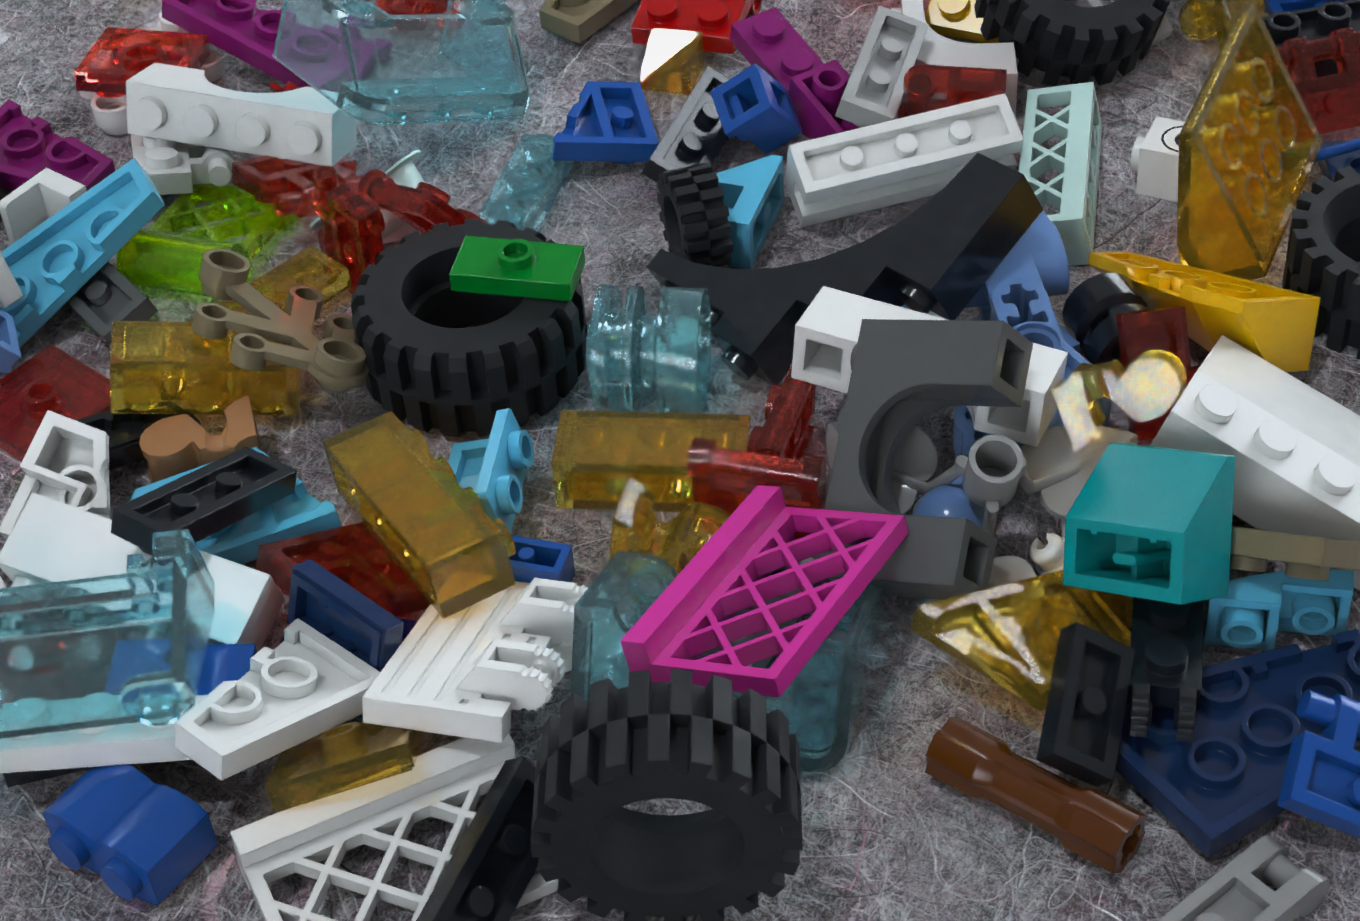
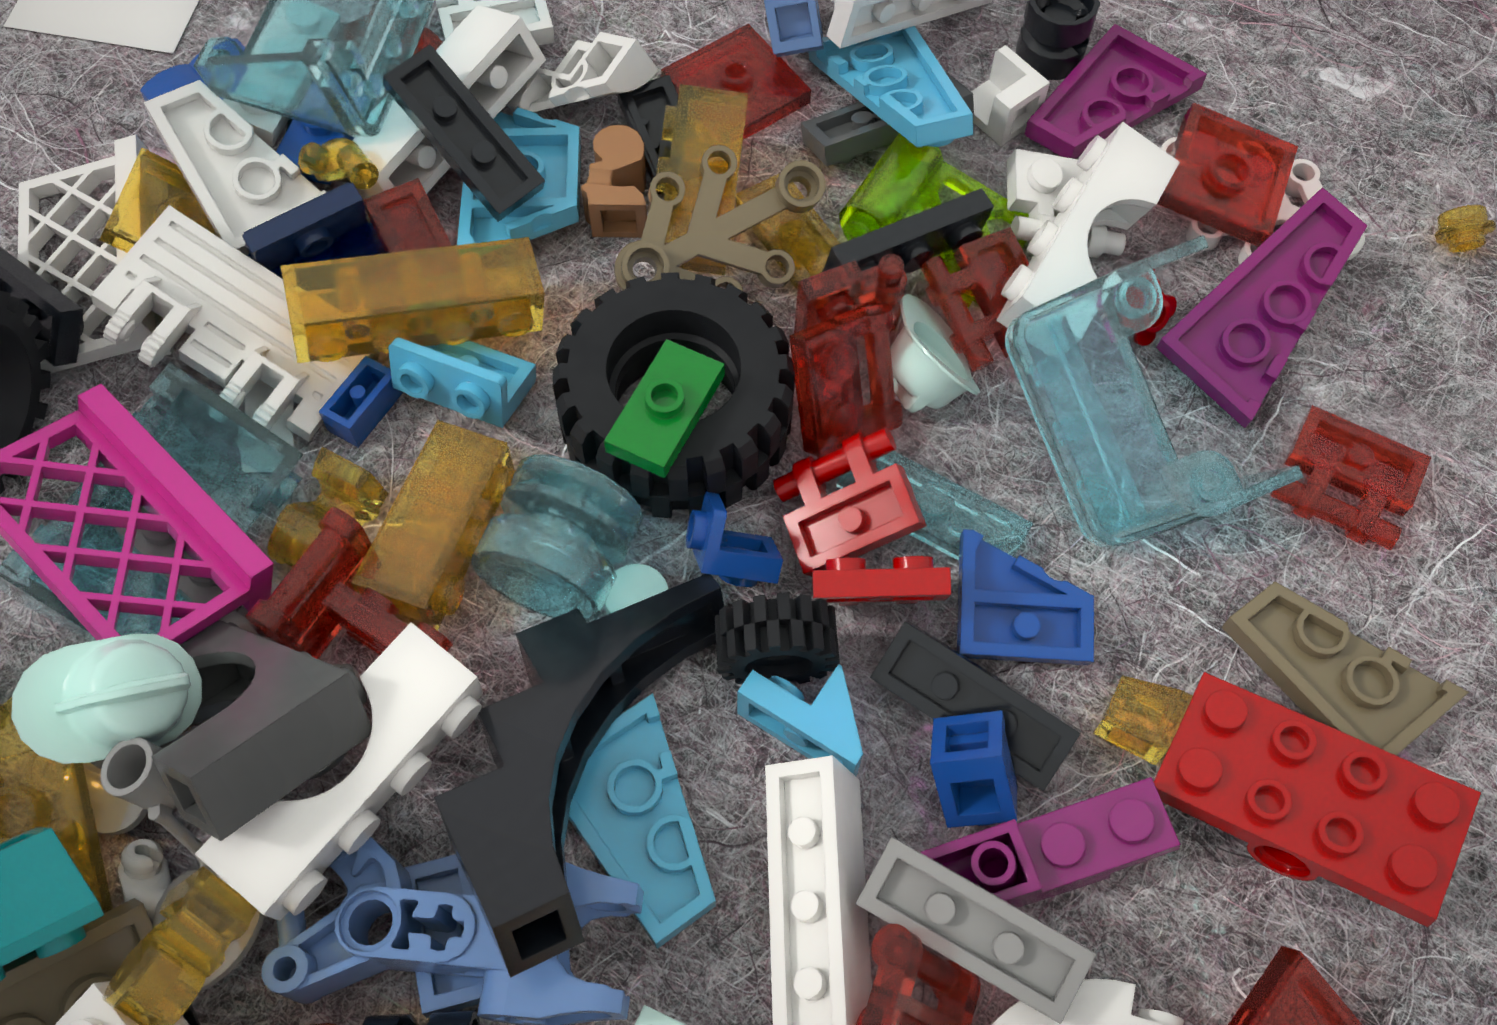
camera: 100 degrees right, 20 degrees up
none -> light aqua piece [11,634,202,764]
none -> clear yellow arm [298,138,379,190]
none -> blue bracket [686,492,783,587]
none -> plate [773,427,927,577]
none -> red plate [812,556,951,606]
none -> black plate [819,188,994,299]

